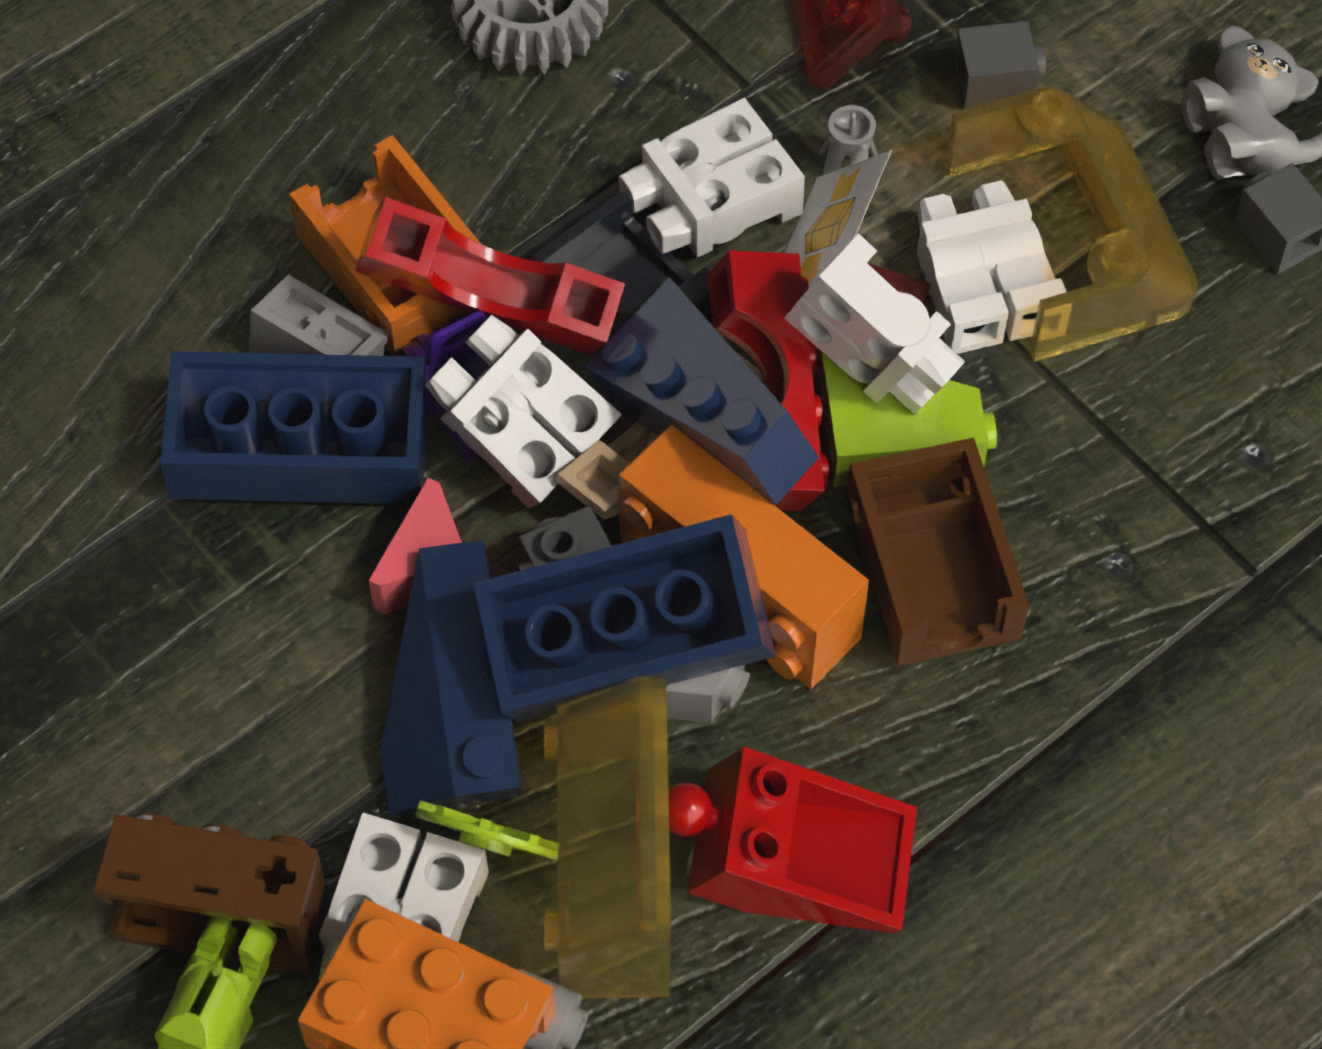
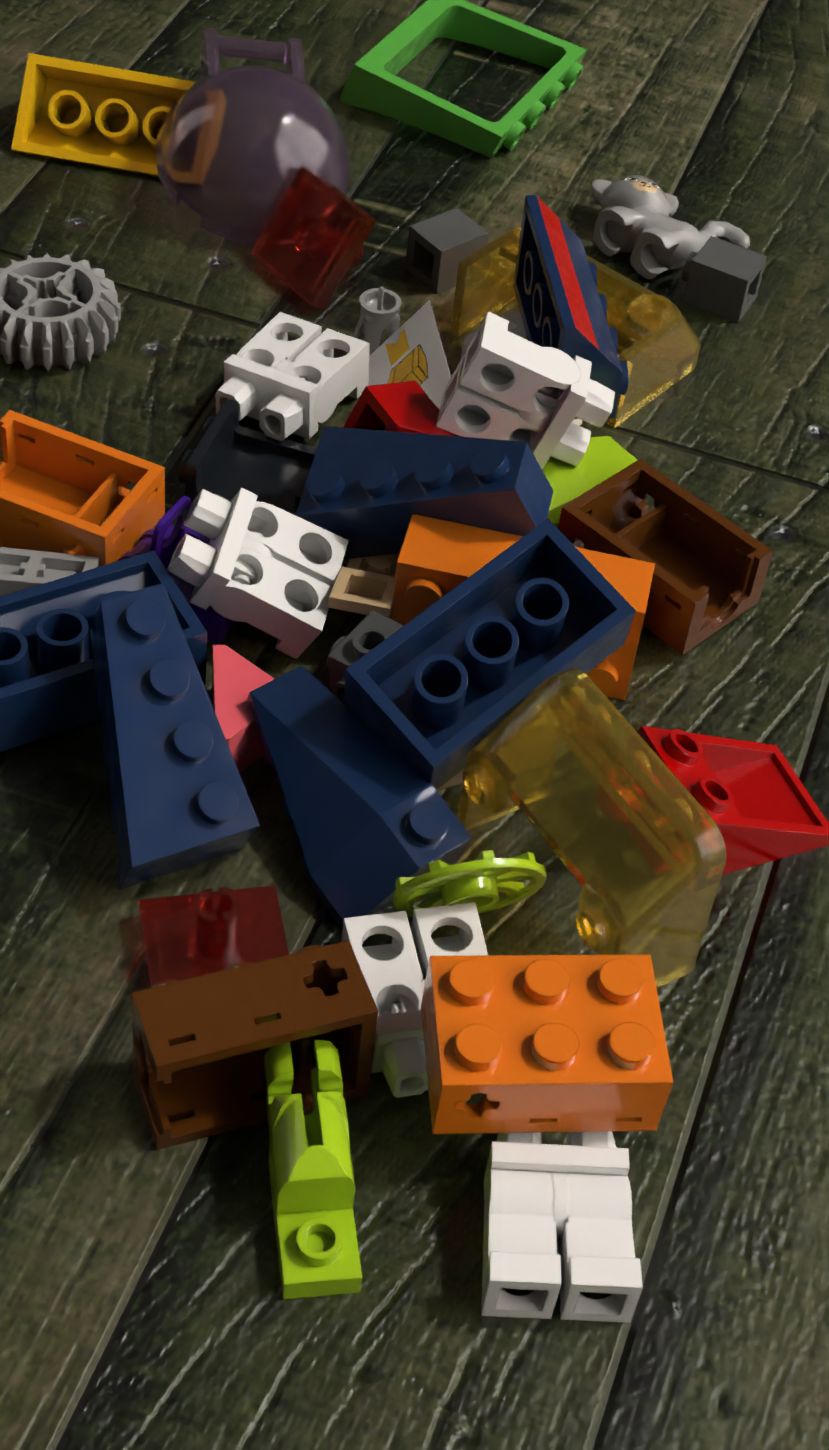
camera: 35 degrees left, 15 degrees down
red arch [355,197,625,356] -> none
none -> dark blue wedge [90,583,260,890]
none -> clear red tile [139,885,289,988]
none -> dark blue slope [513,195,629,419]

